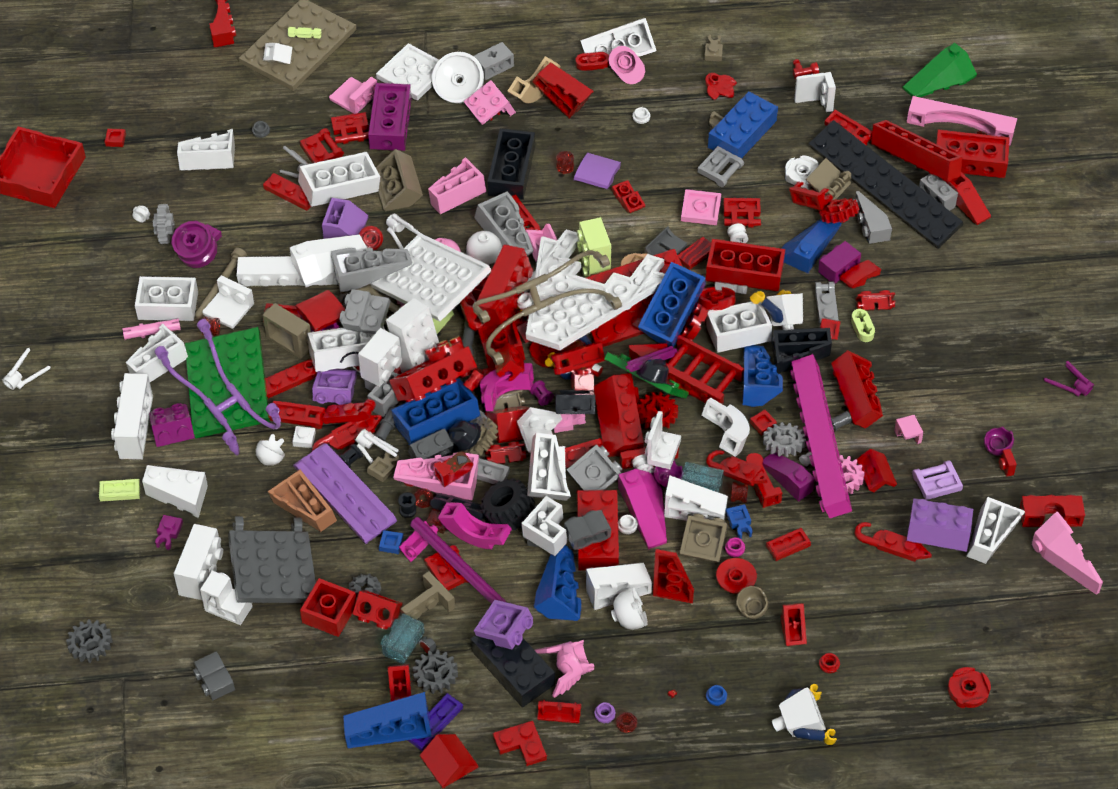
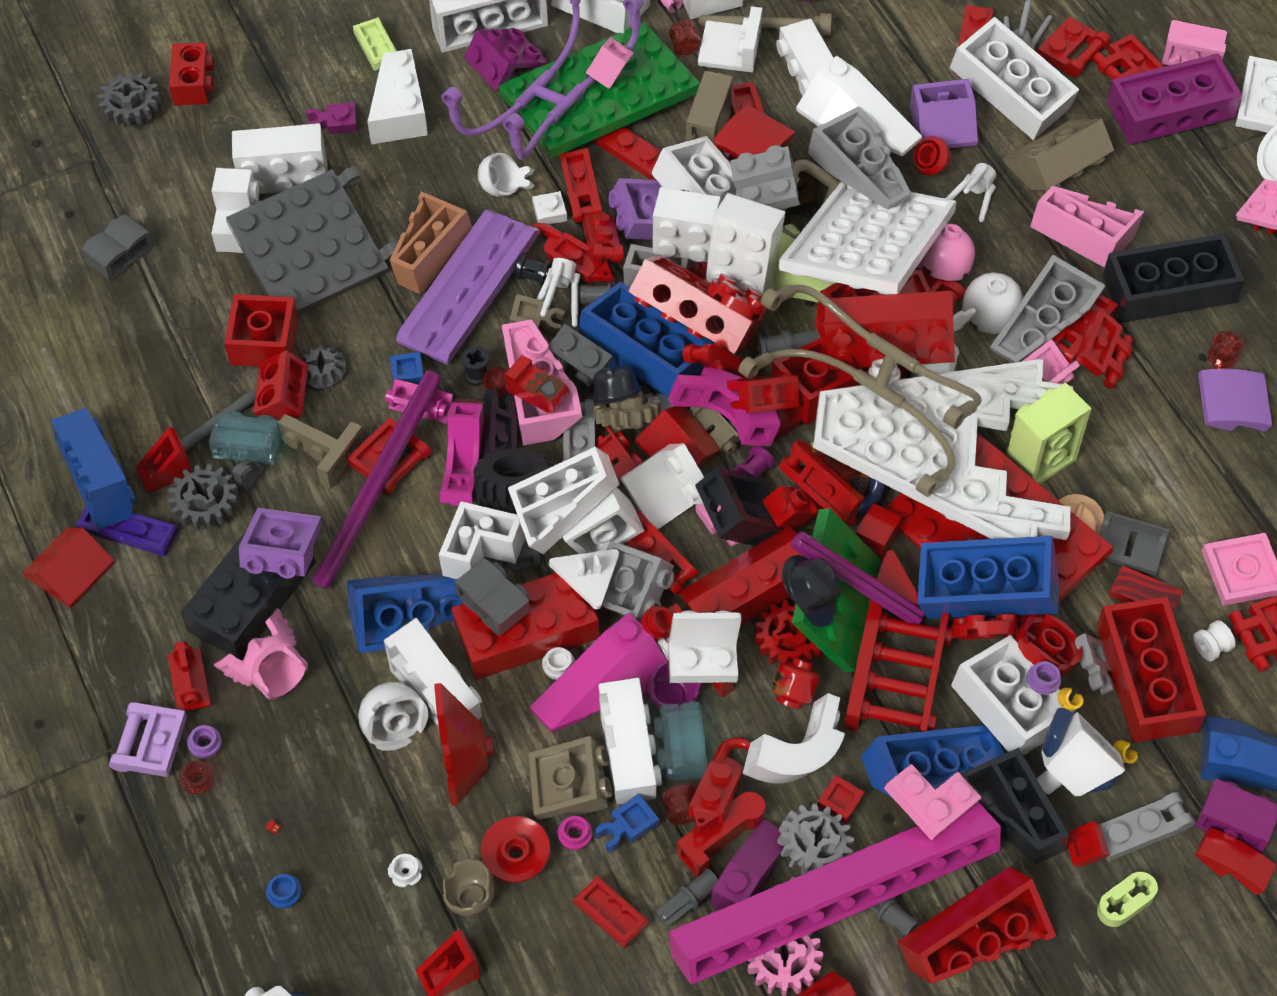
camera: 70 degrees right, 5 degrees up
red plate [493,721,547,766] -> none
red slope [611,180,646,214] -> none
red hinge [856,290,895,311] -> none
none -> lavender plate [109,703,187,777]
none -> red brick [169,42,215,106]
none -> dark grey bar [180,390,256,452]
none -> white plate [388,854,422,888]
none -> white piece [549,549,619,609]
none -> bright pink panel [586,37,634,88]
none -> red plate [641,606,673,640]
none -> dark grey axle [656,869,718,927]
none -> red head [771,657,820,709]
none -> red panel [855,504,902,561]
none -> bright pink plate [884,764,982,841]
none -> medium lavender plate [1026,661,1061,695]
none -> red plate [1075,309,1133,389]

